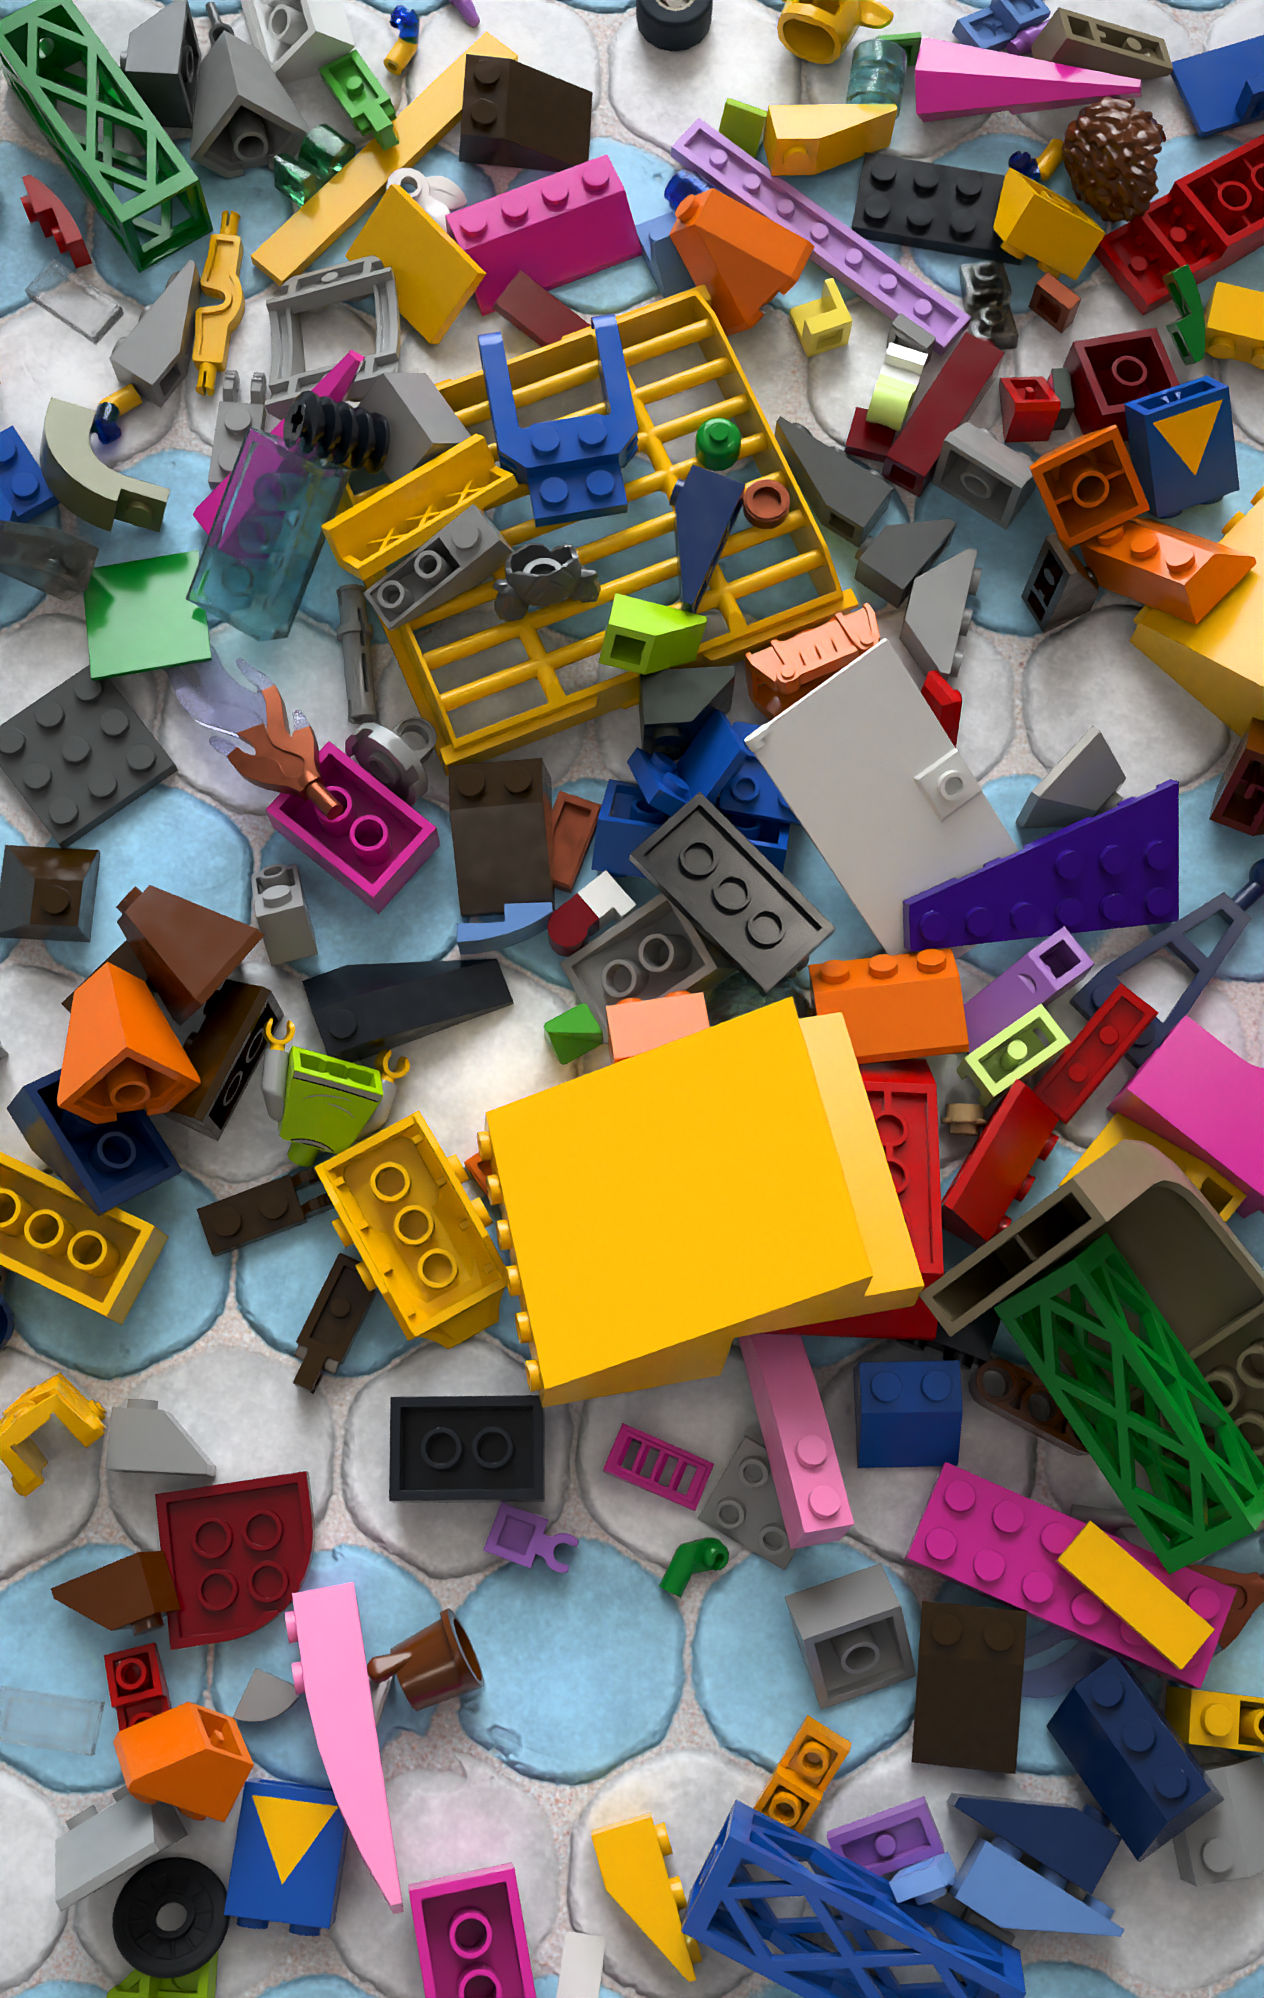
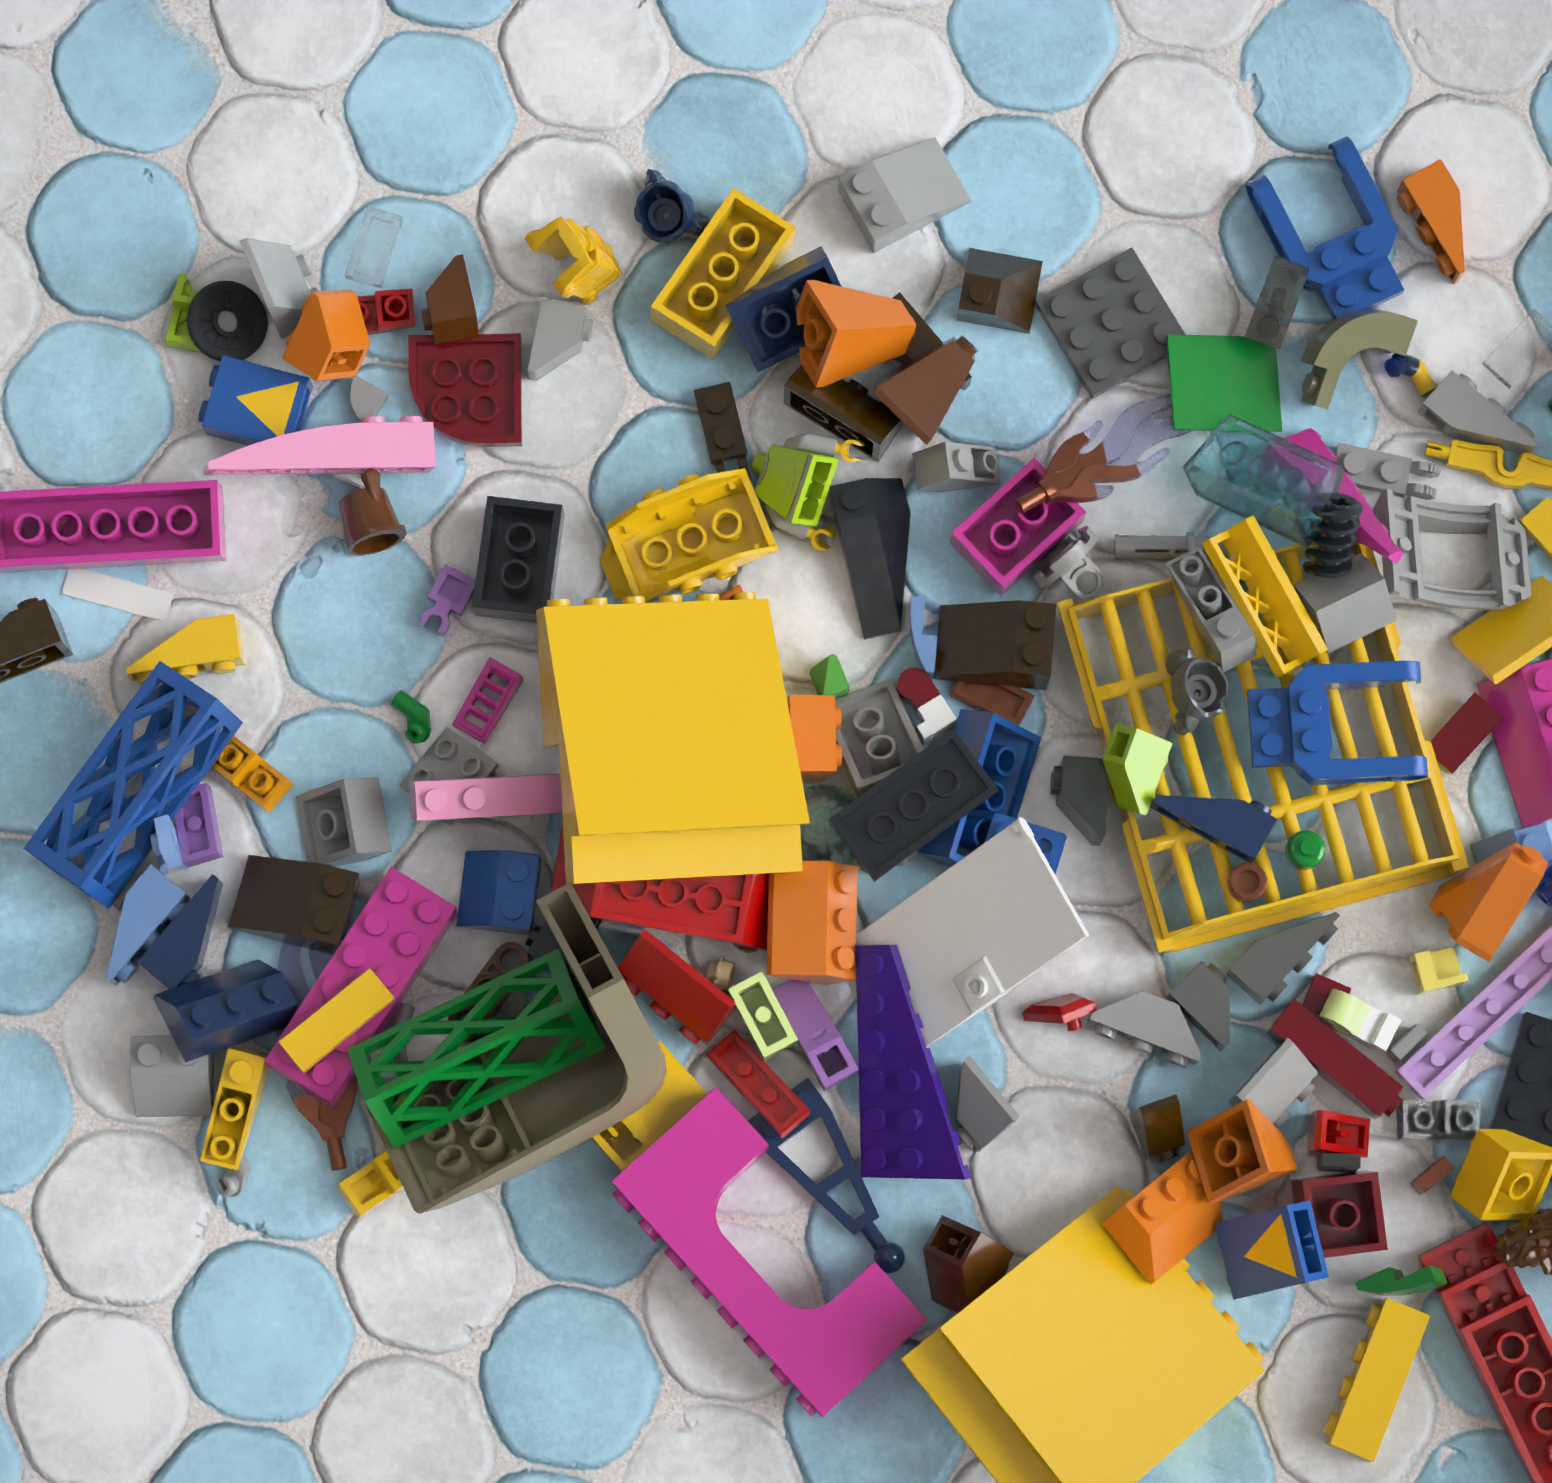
camera: 100 degrees right, 5 degrees up
dark brown hinge [293,1253,379,1394] -> none
blue bracket [627,709,748,817] -> none
piece [745,603,880,721] -> none

